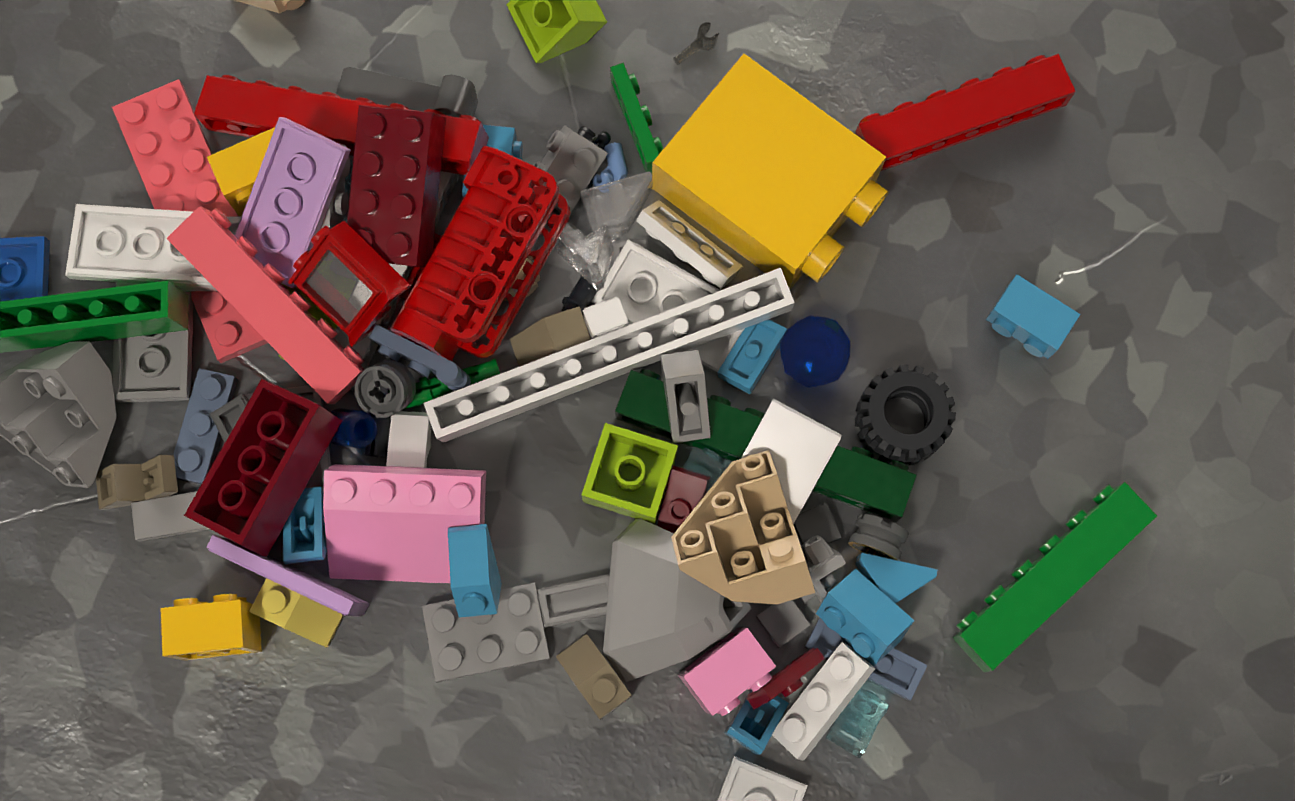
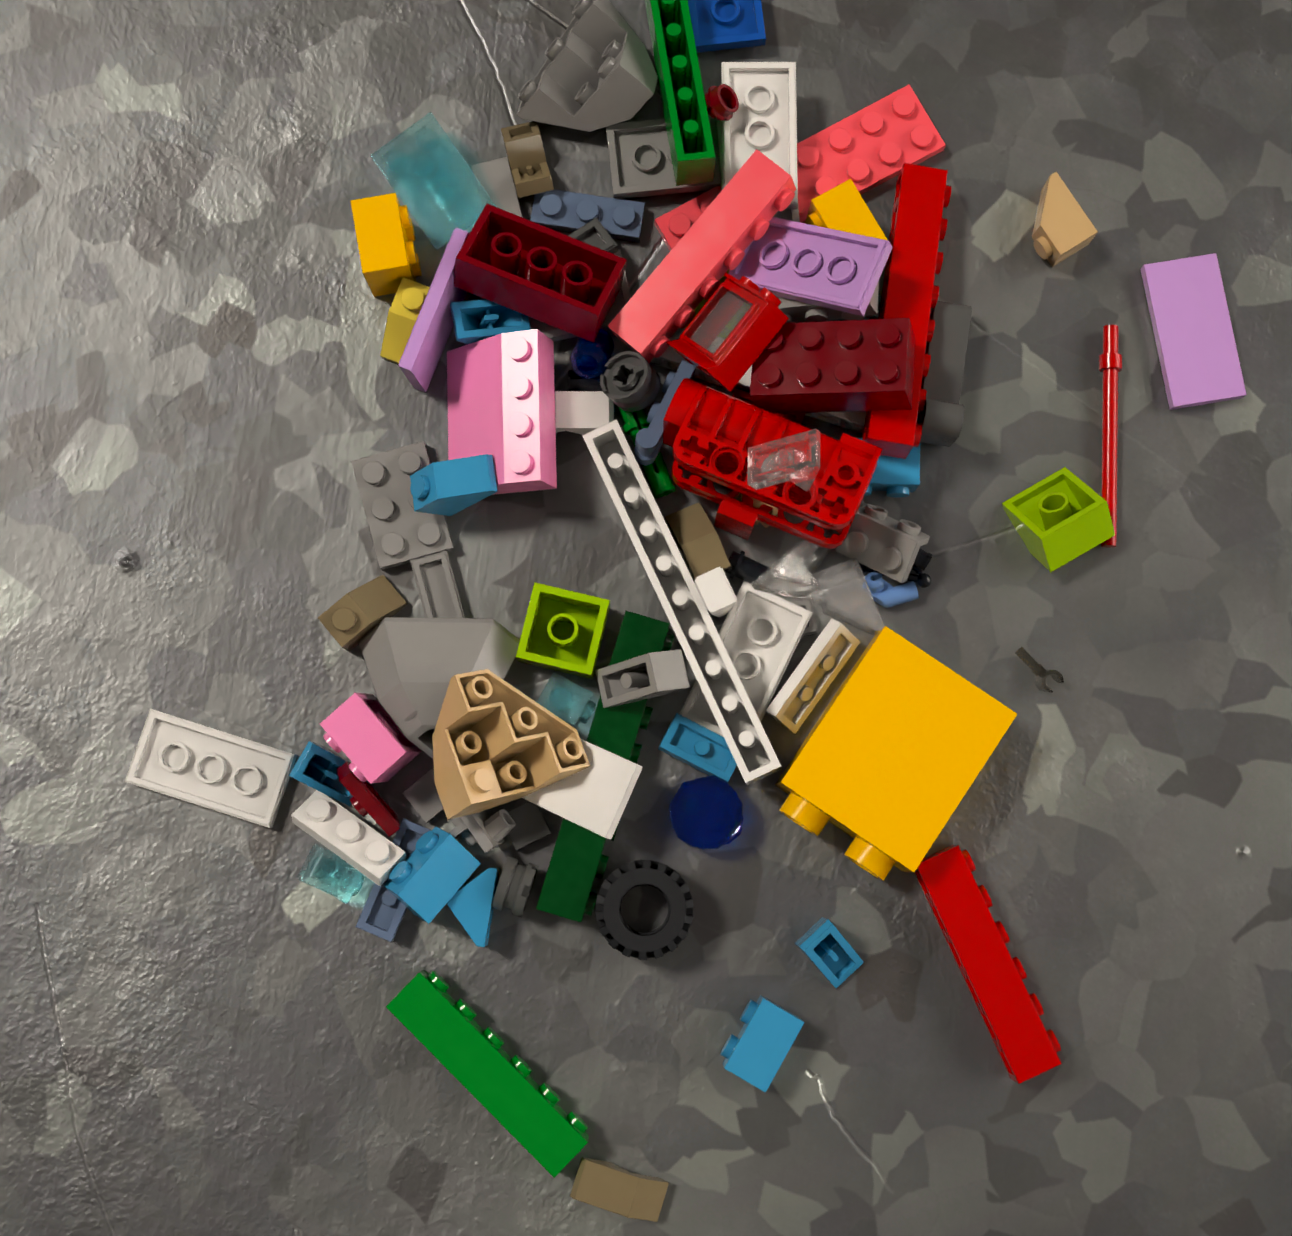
camera: 85 degrees right, 5 degrees up
green plate [610,62,663,176] -> none
dark red plate [657,466,711,533] -> none
none -> clear light blue slope [370,112,496,250]
none -> dark tan slope [570,1157,669,1222]
none -> dark red plate [705,84,739,121]
none -> red tile [714,499,758,540]
none -> clear slope [747,429,820,491]
none -> dark azure slope [795,917,864,988]

